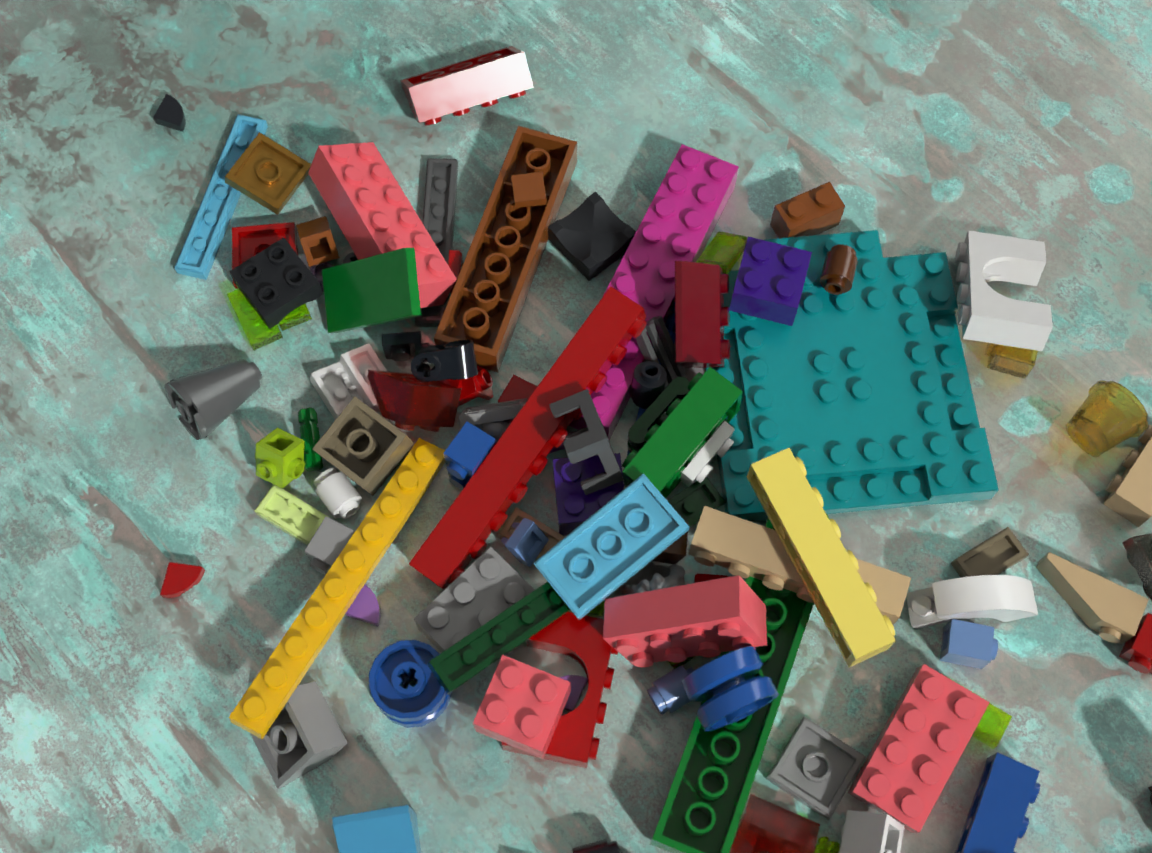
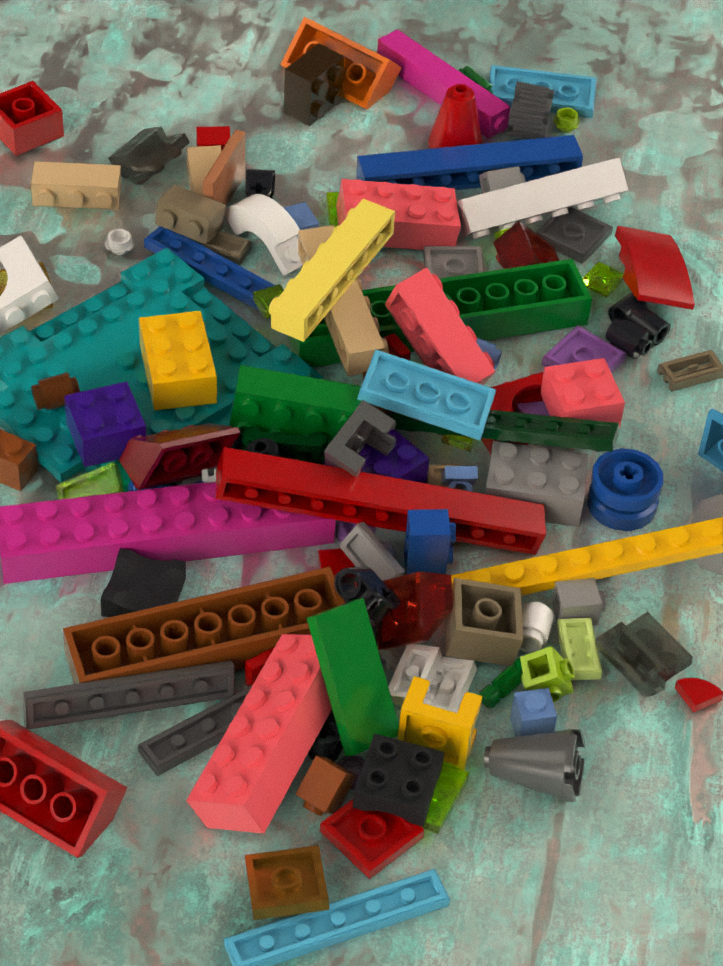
camera: 130 degrees left, 20 degrees down
dark orange tile [511,172,547,208] -> none
blue wheel [681,646,779,731] -> none
clear yellow piece [1065,380,1148,457] -> none
none -> dark grey tile [23,660,235,730]
none -> white plate [105,229,134,255]
none -> yellow brick [139,311,217,411]
none -> blue plate [144,226,284,317]
none -> dark tan brick [155,184,226,244]
none -> nougat tile [203,129,246,208]
none -> black piece [245,169,275,199]
none -> clear neon green tile [253,284,284,319]
none -> yellow panel [398,676,483,771]
none -> medium blue brick [510,688,557,737]
none -> medium lavender tile [542,325,627,373]
none -> clear smoke brick [595,611,693,697]

